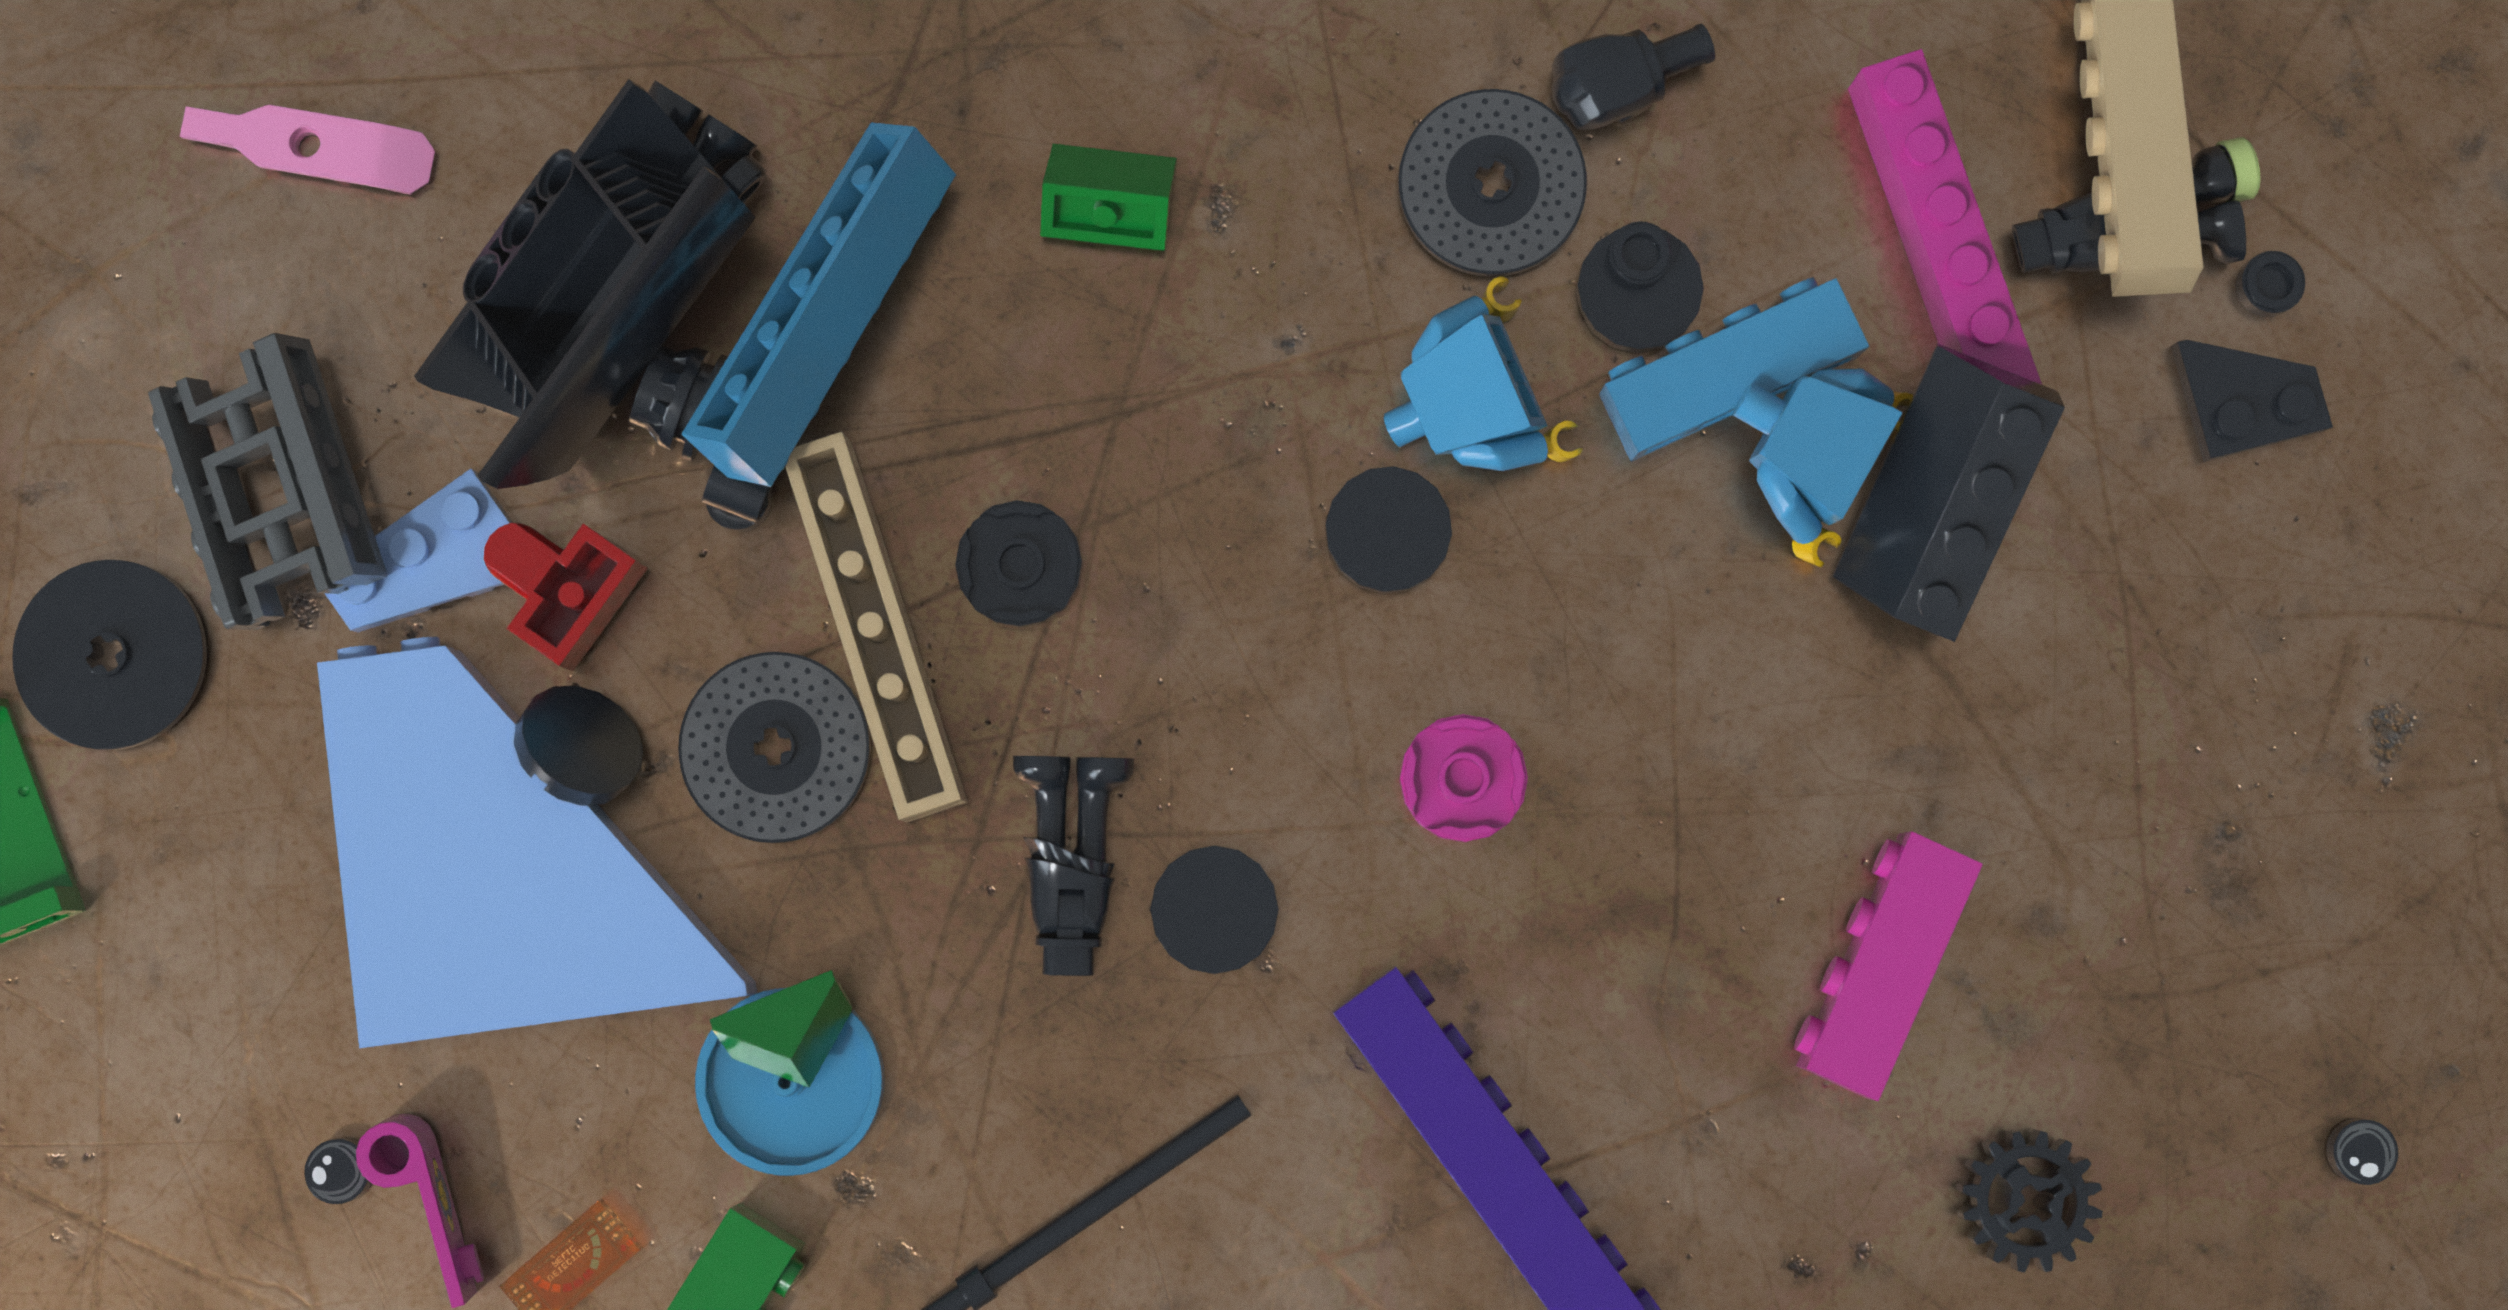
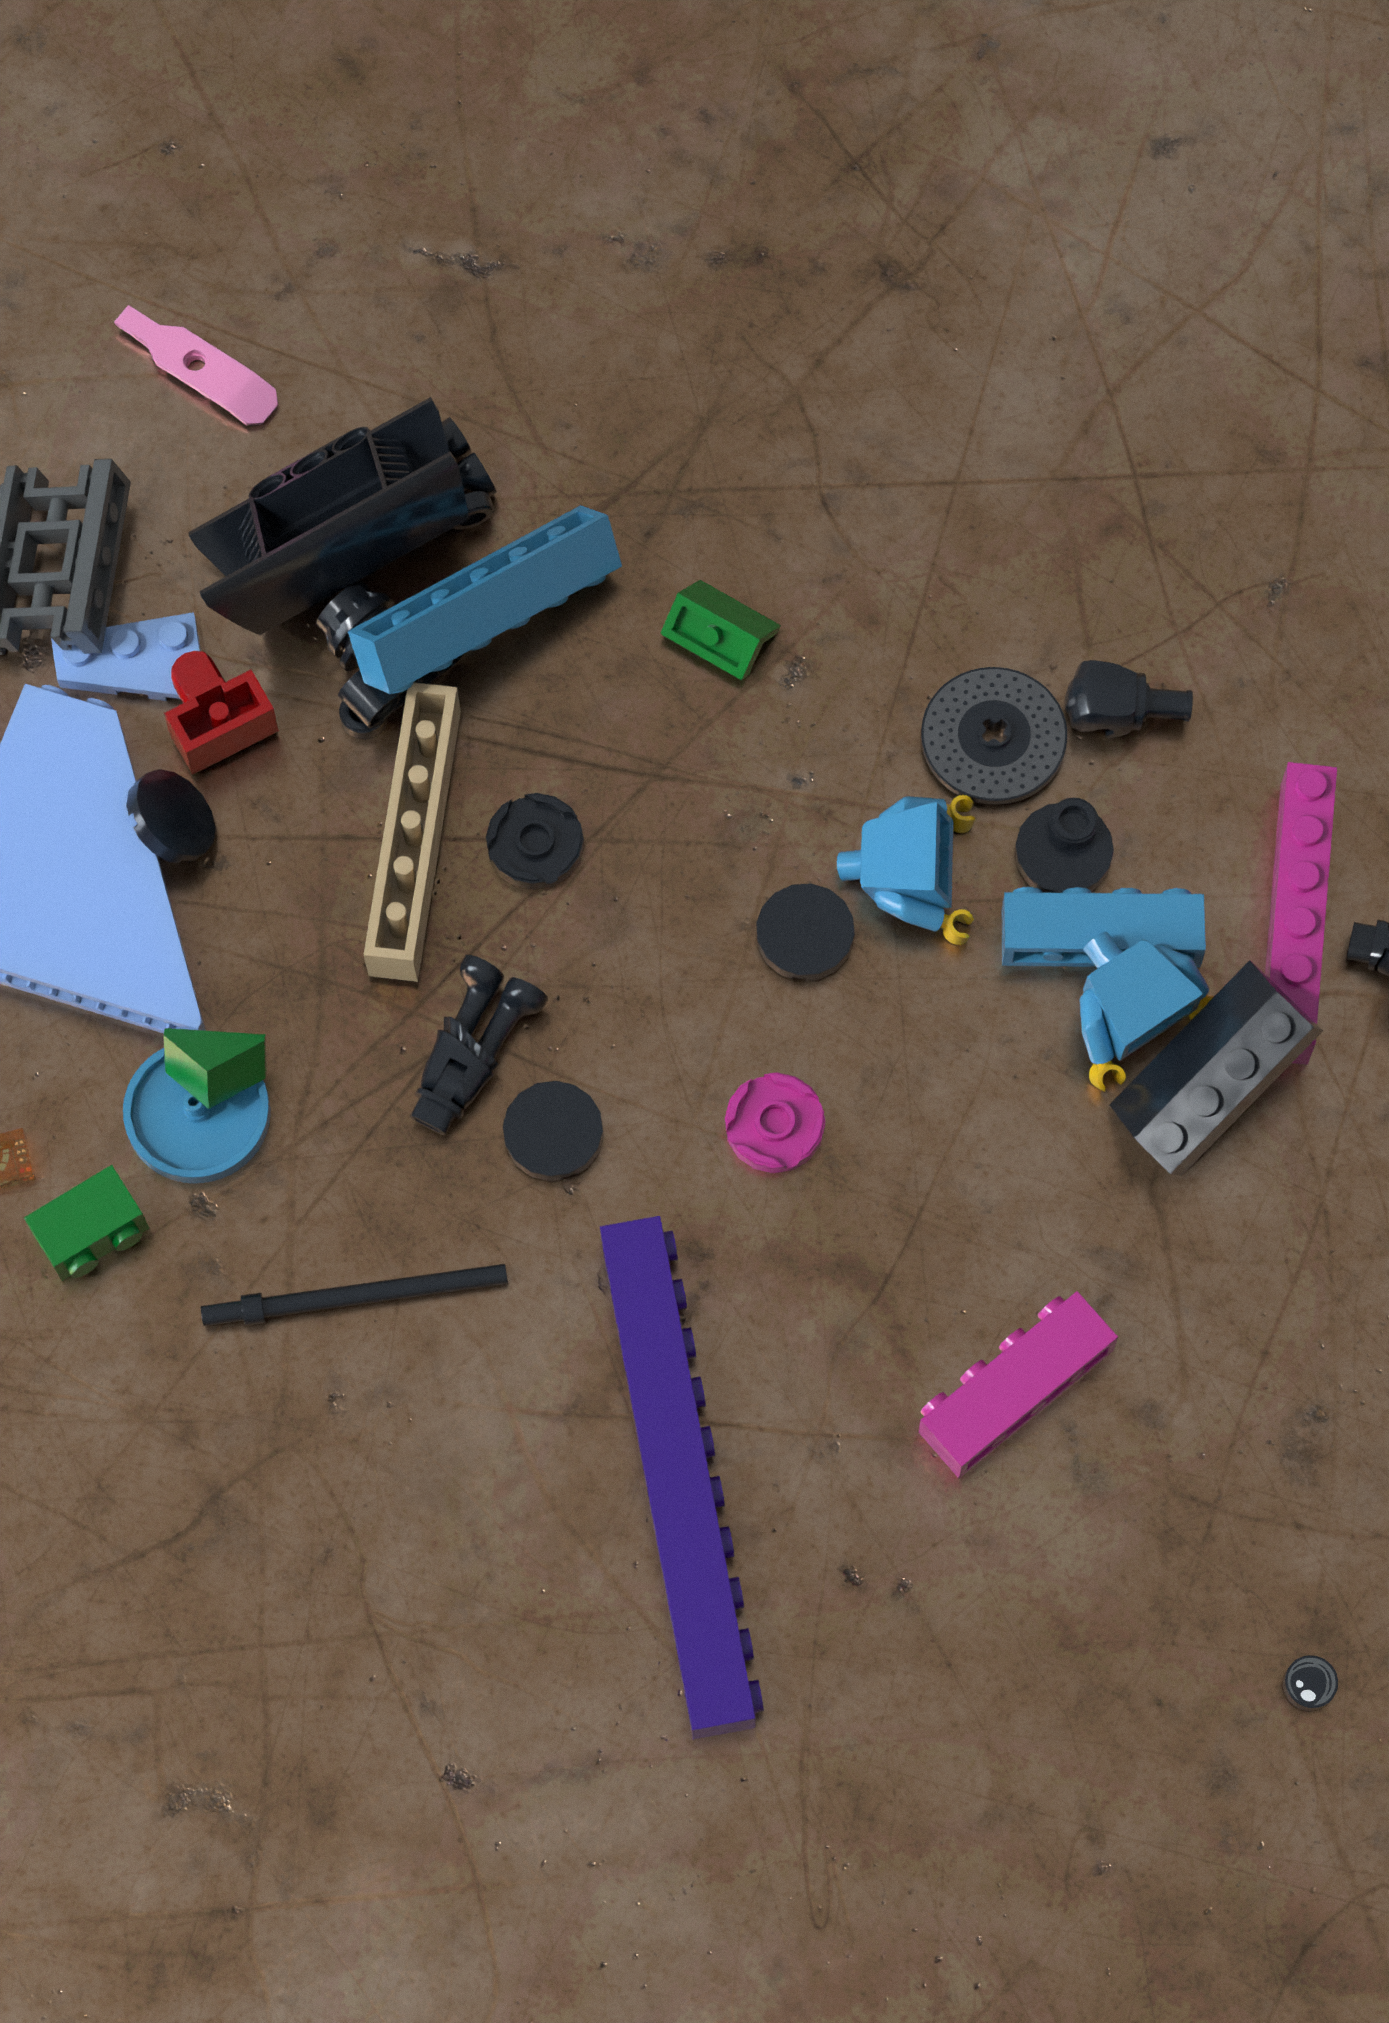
camera: 25 degrees right, 15 degrees down
flat silver piece [678,652,871,843] -> none
black gear [1956,1129,2103,1273] -> none

